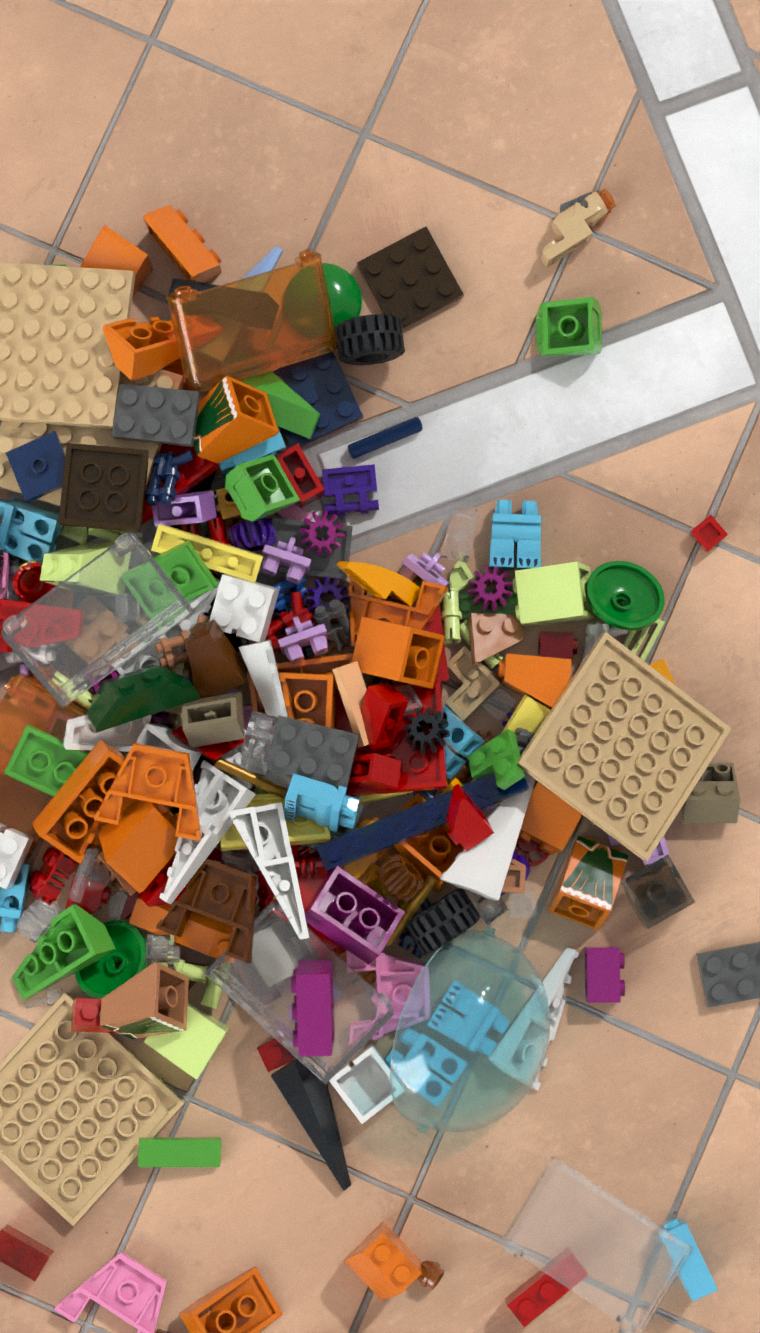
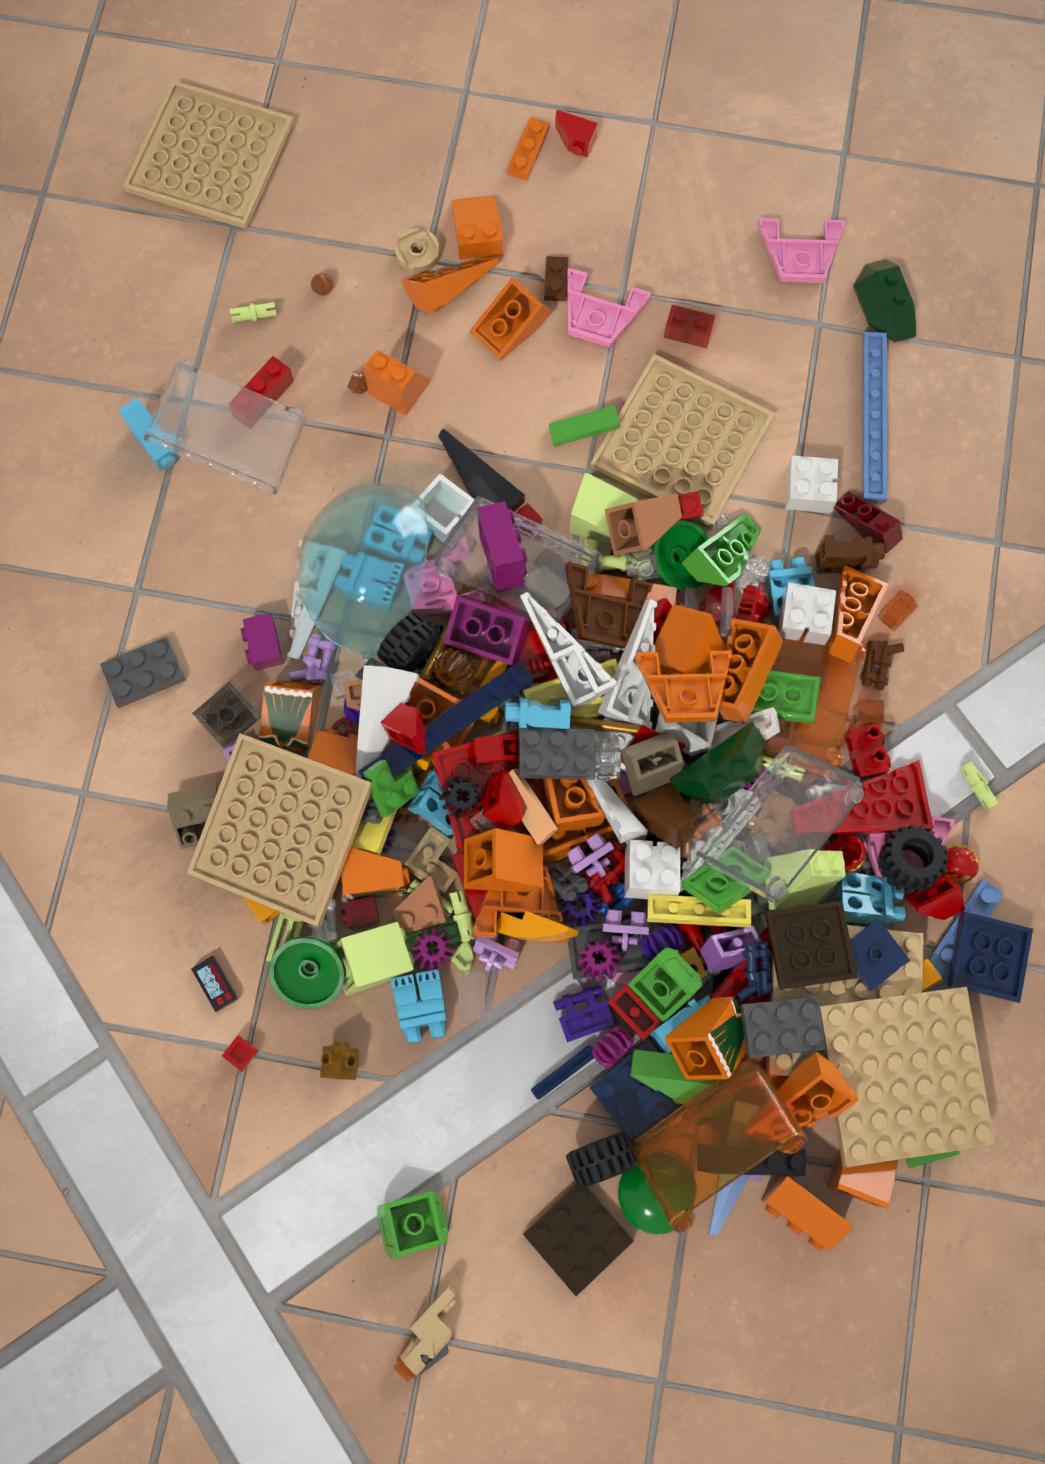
camera: 165 degrees right, 10 degrees down
none -> tile [191,956,239,1013]
none -> lavender piece [289,634,336,684]
none -> pearl gold brick [320,1042,359,1080]
none -> magenta gear [592,1025,634,1069]

